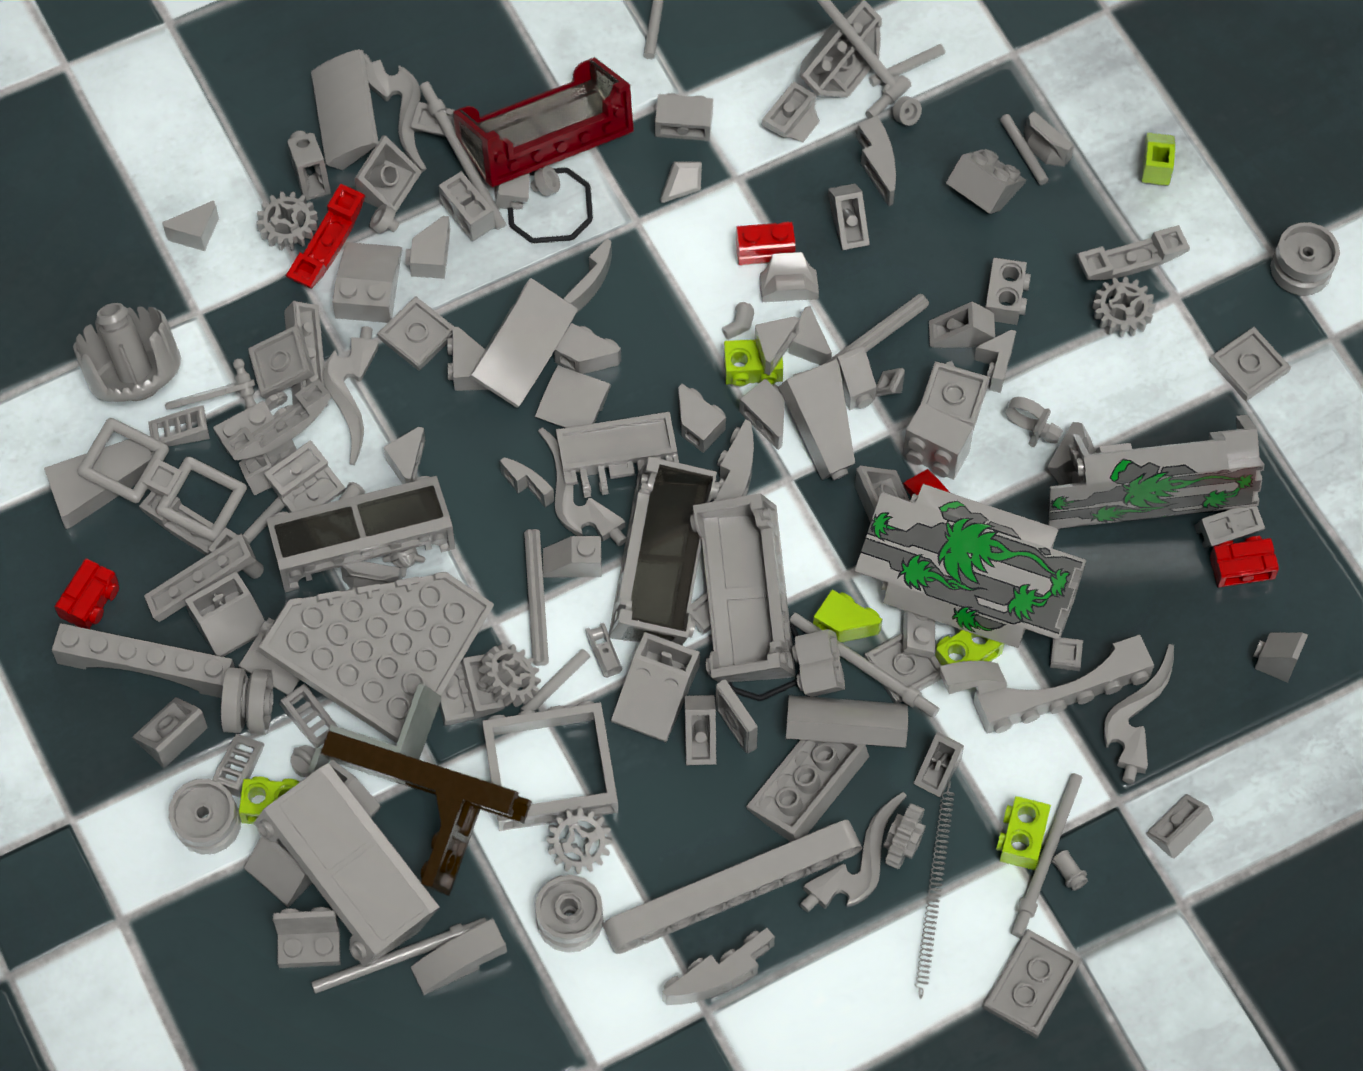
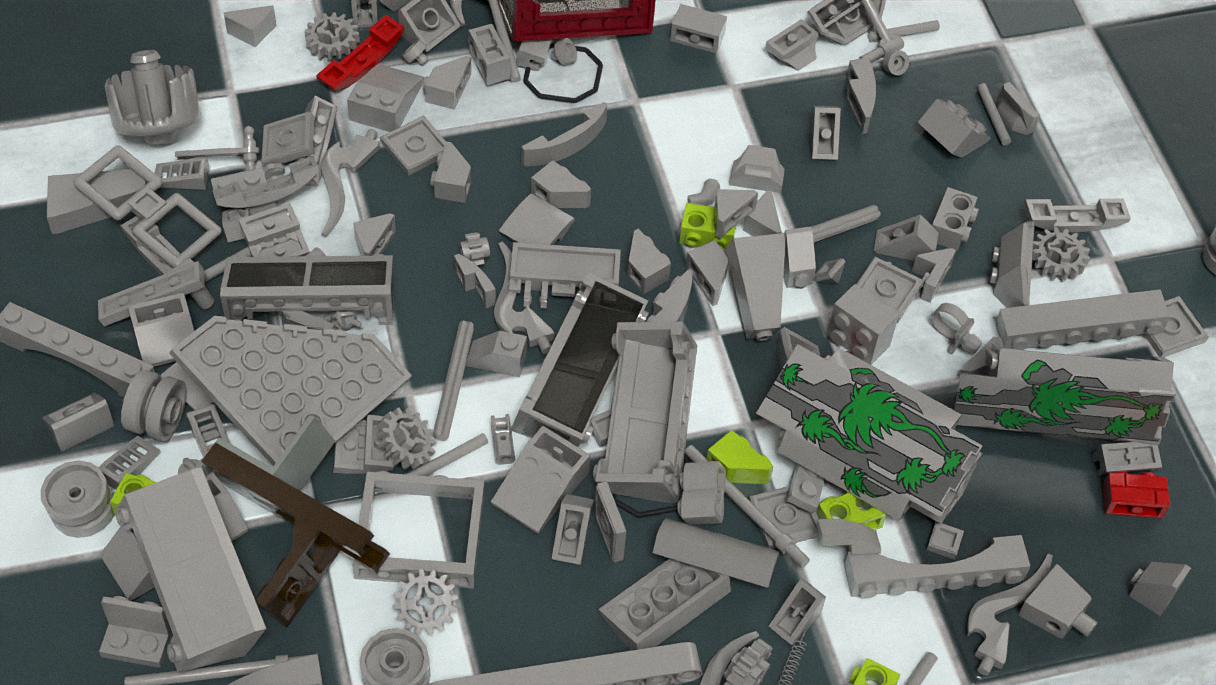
camera: 10 degrees right, 10 degrees down
red brick [54,559,119,629] -> none
light grey slope [470,278,578,408] -> none
light grey piece [660,162,702,203] -> none
red brick [736,222,795,265] -> none
lime slope [1142,132,1176,186] -> none
none -> light grey gear [459,232,490,266]
none -> light grey wedge [989,221,1035,308]
none -> light grey brick [996,289,1170,350]
none -> light grey torso [1019,564,1098,638]

